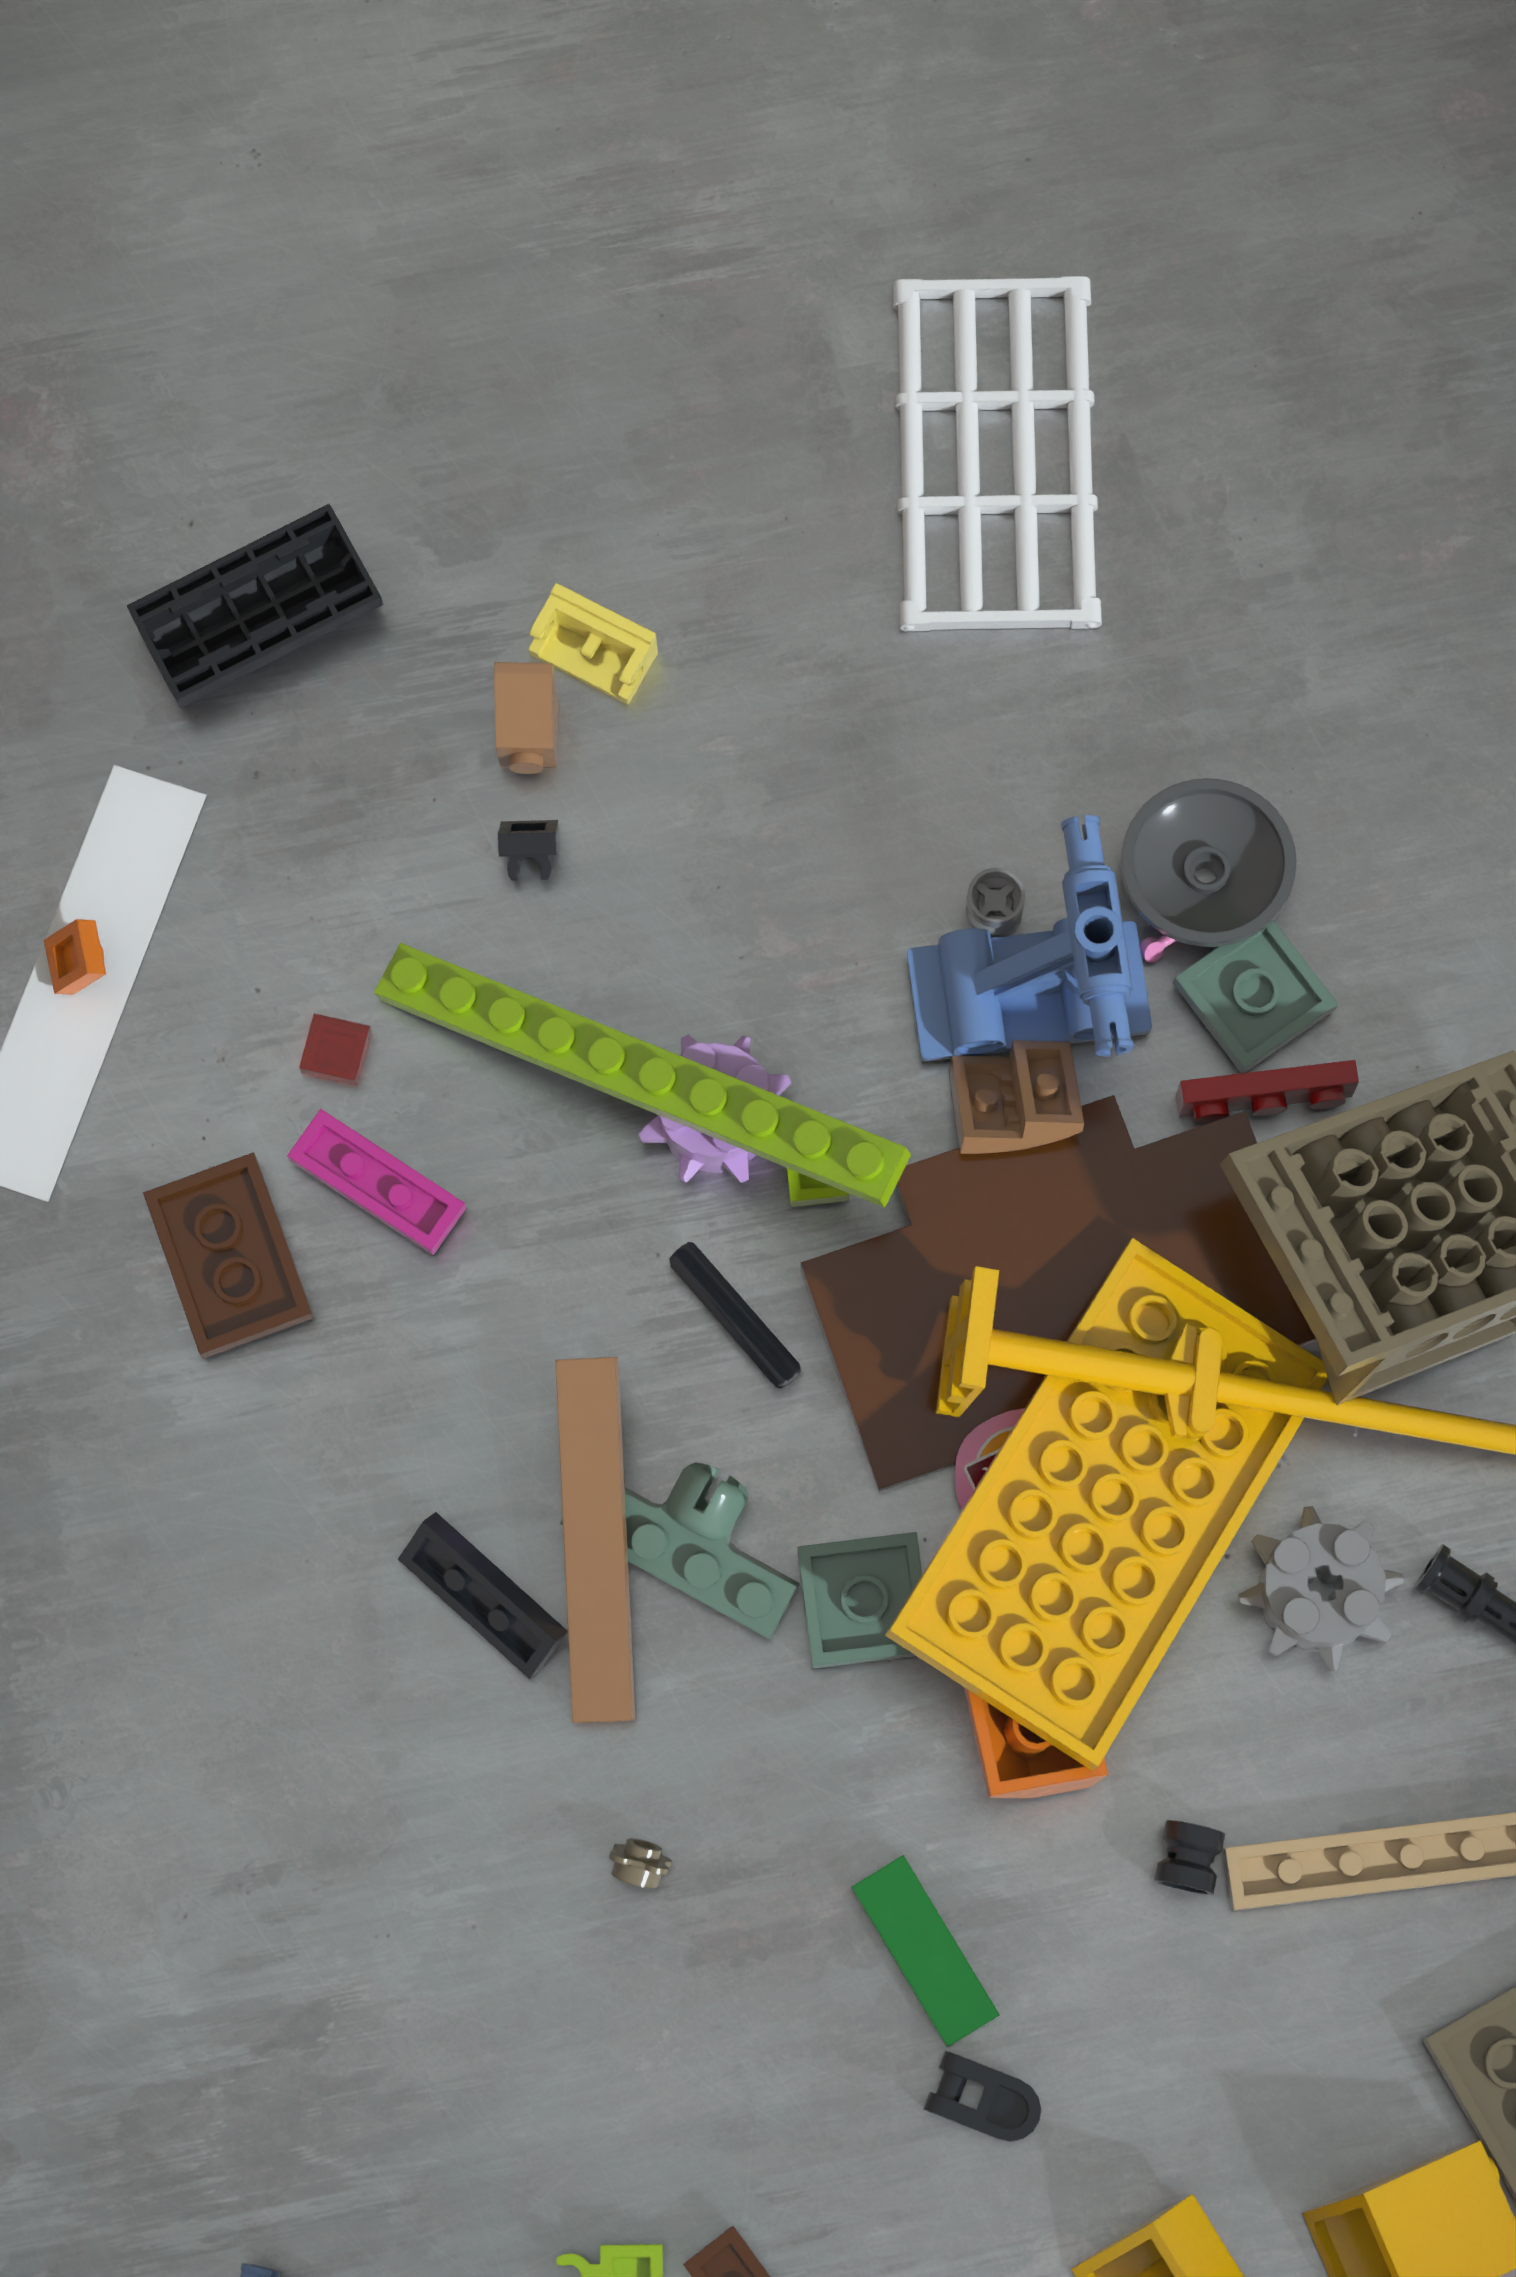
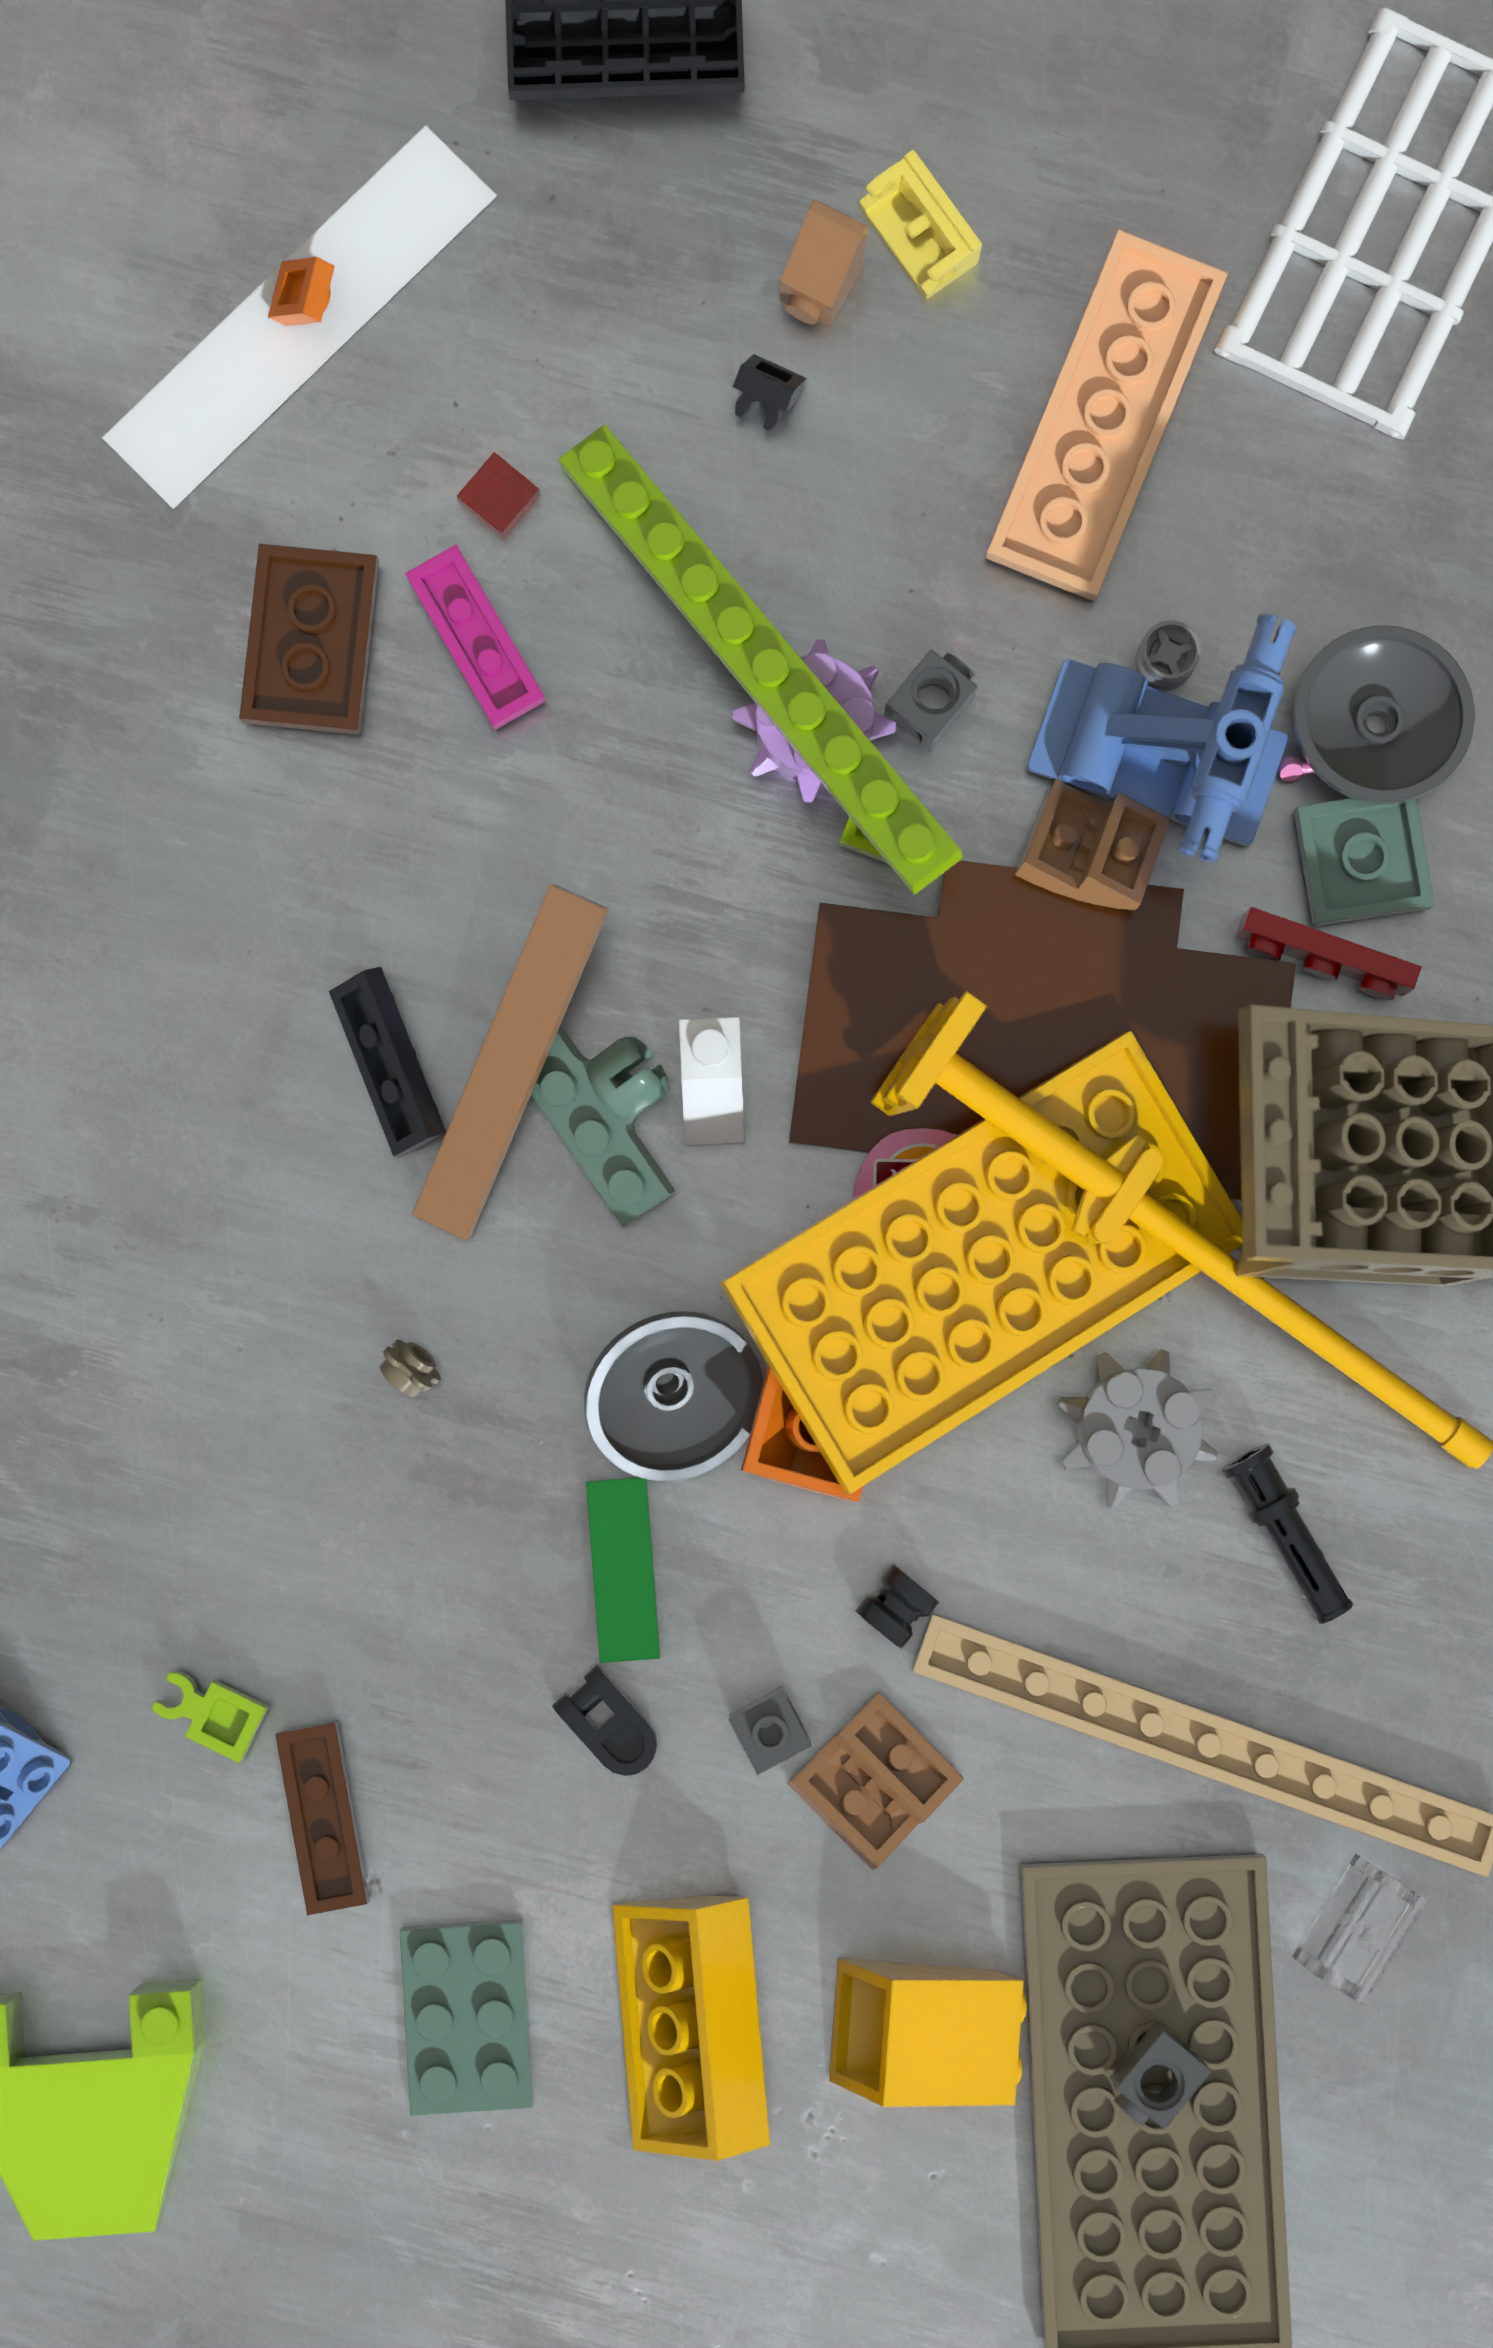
camera: 25 degrees right, 10 degrees up
black axle [669,1242,801,1389] -> none
sand green plate [797,1532,922,1669] -> none
none -> dark grey dish [584,1311,764,1481]
none -> white slope [679,1017,745,1146]
none -> dark grey brick [729,1686,812,1775]
none -> medium nougat slope [787,1692,964,1870]
none -> dark grey brick [884,649,978,753]
none -> light nougat plate [986,230,1228,602]

